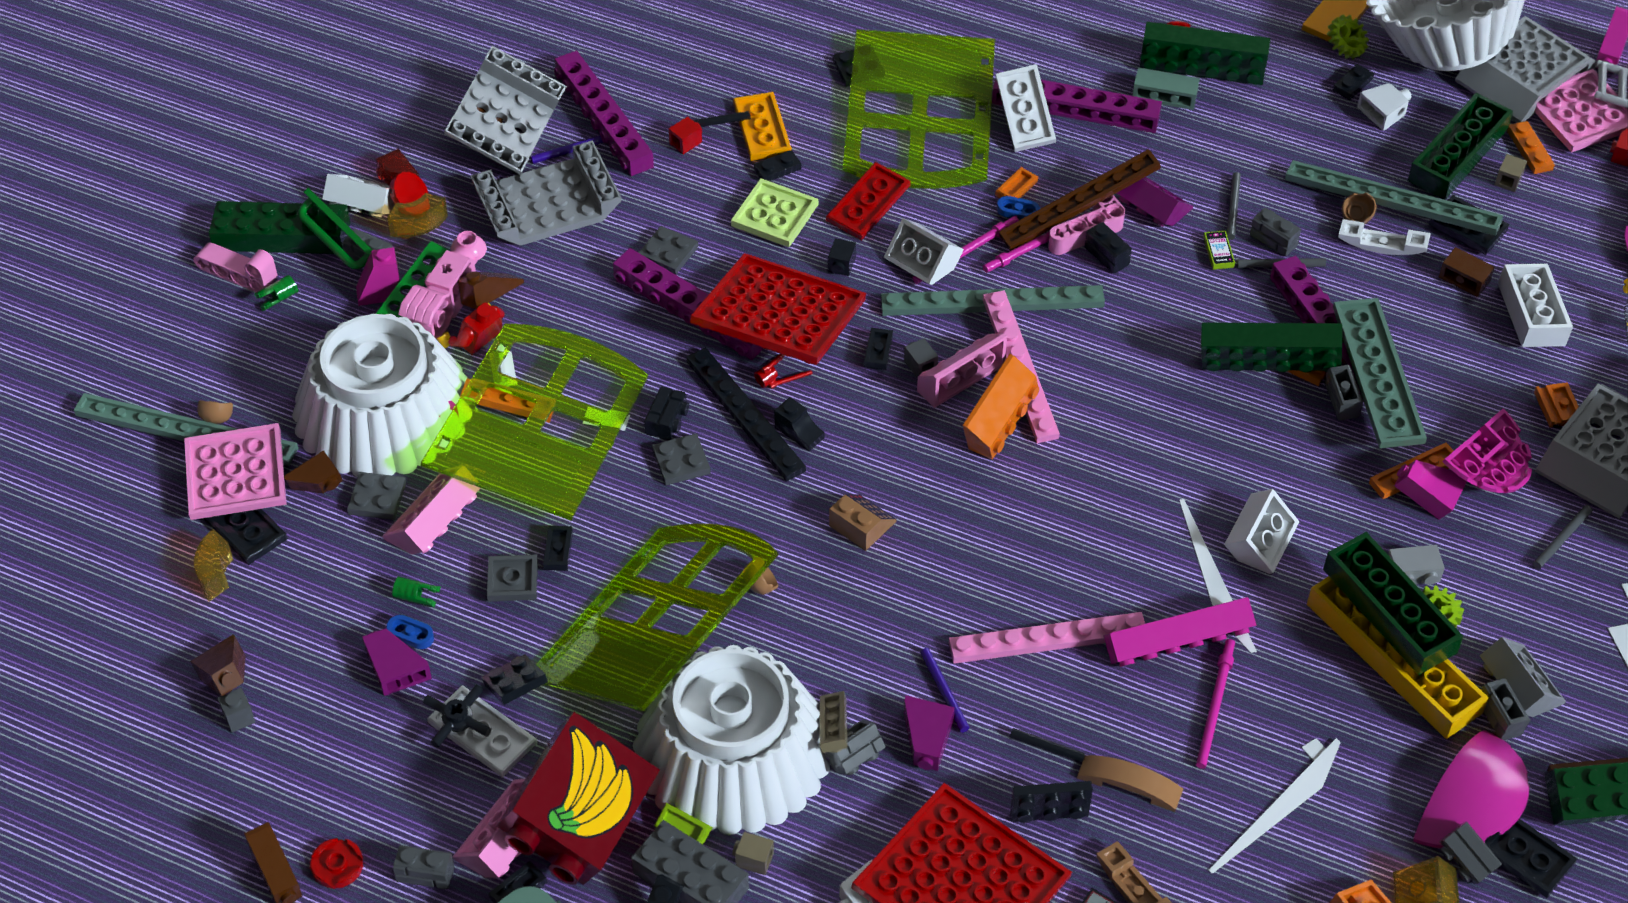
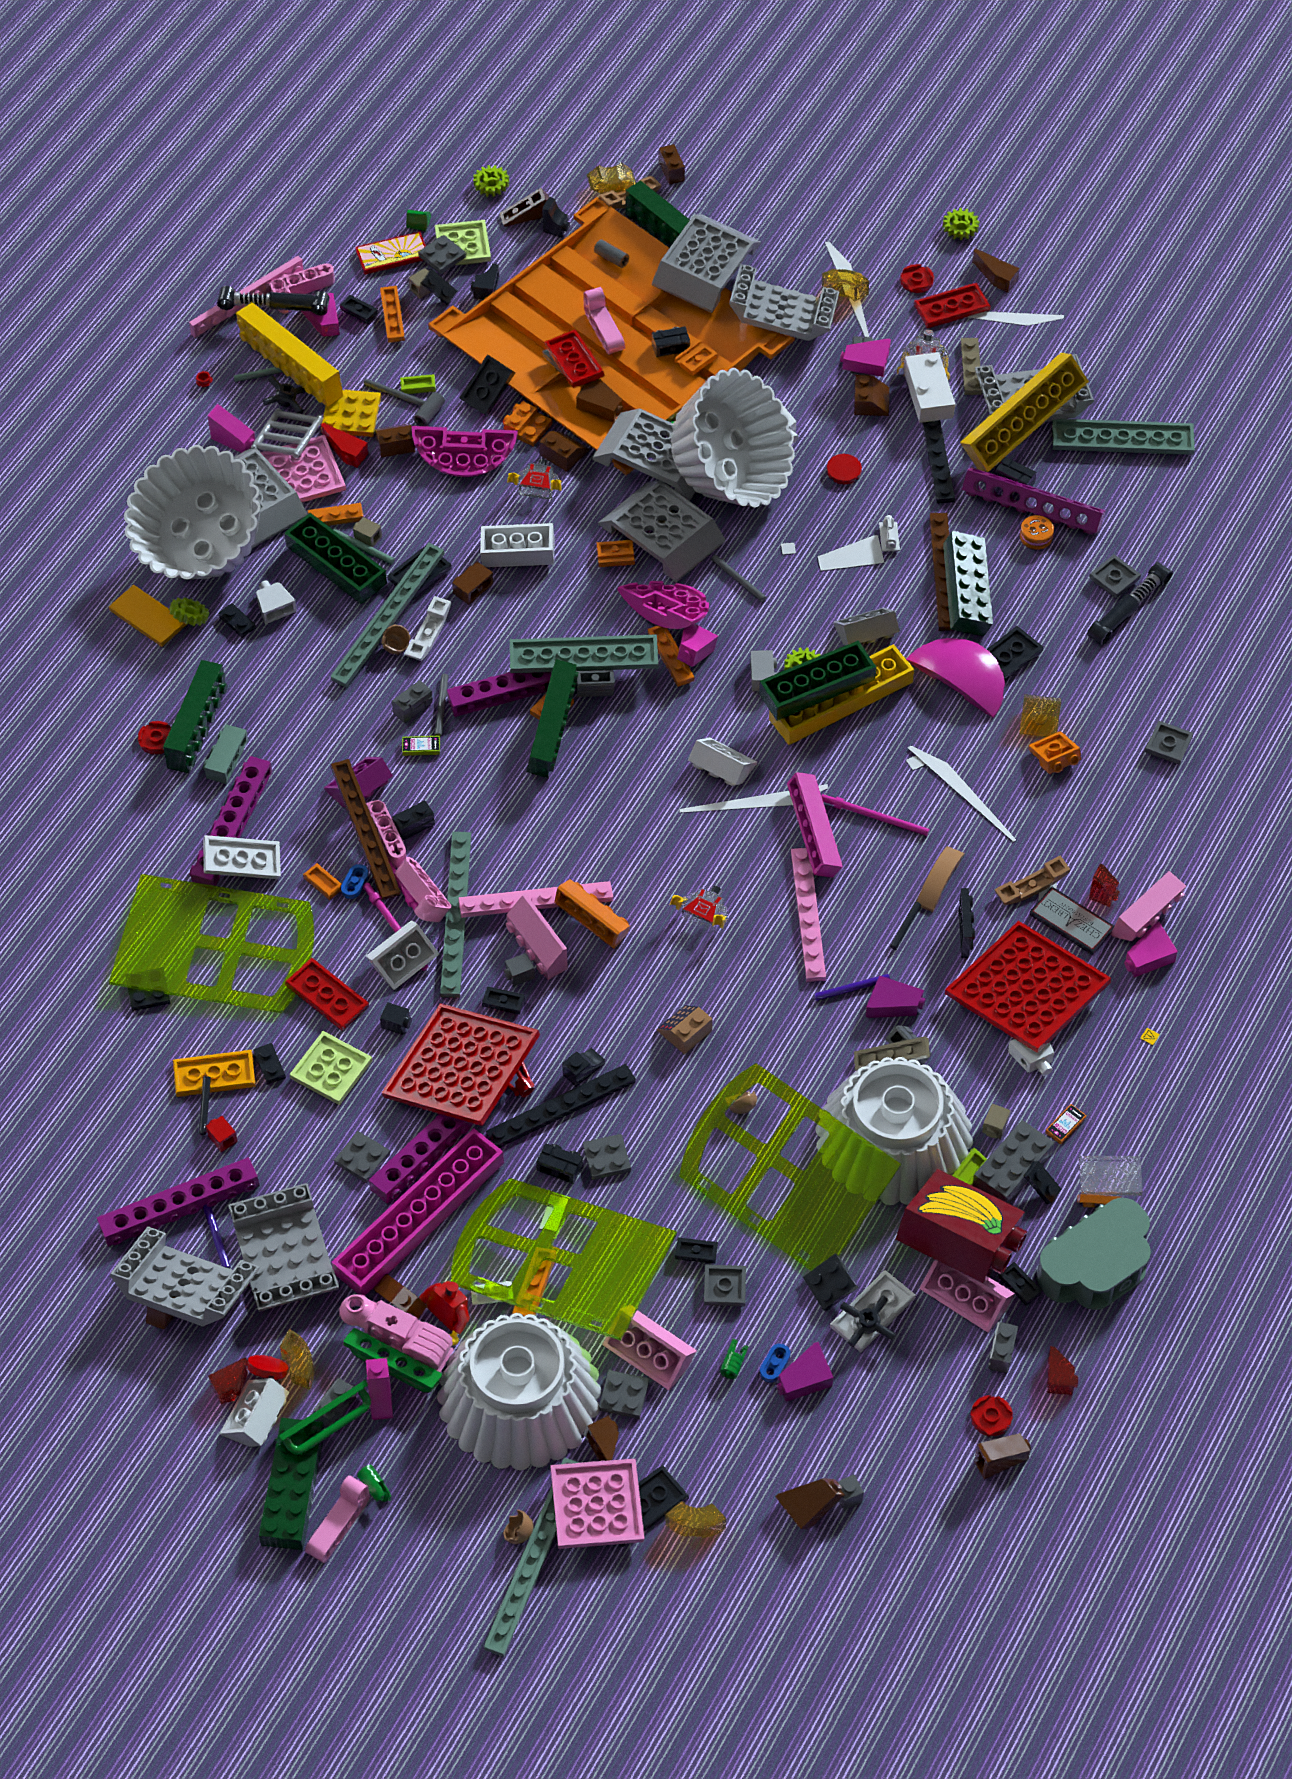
camera: 85 degrees left, 5 degrees up
dark grey bar [1227,172,1241,240] -> none
dark grey brick [1439,822,1502,884] -> none
dark grey brick [1481,679,1530,740] -> none
none -> dark pink brick [332,1128,504,1296]
none -> sand green bar [334,529,395,565]
none -> bright pink beam [395,857,451,922]
none -> torso [669,886,728,933]

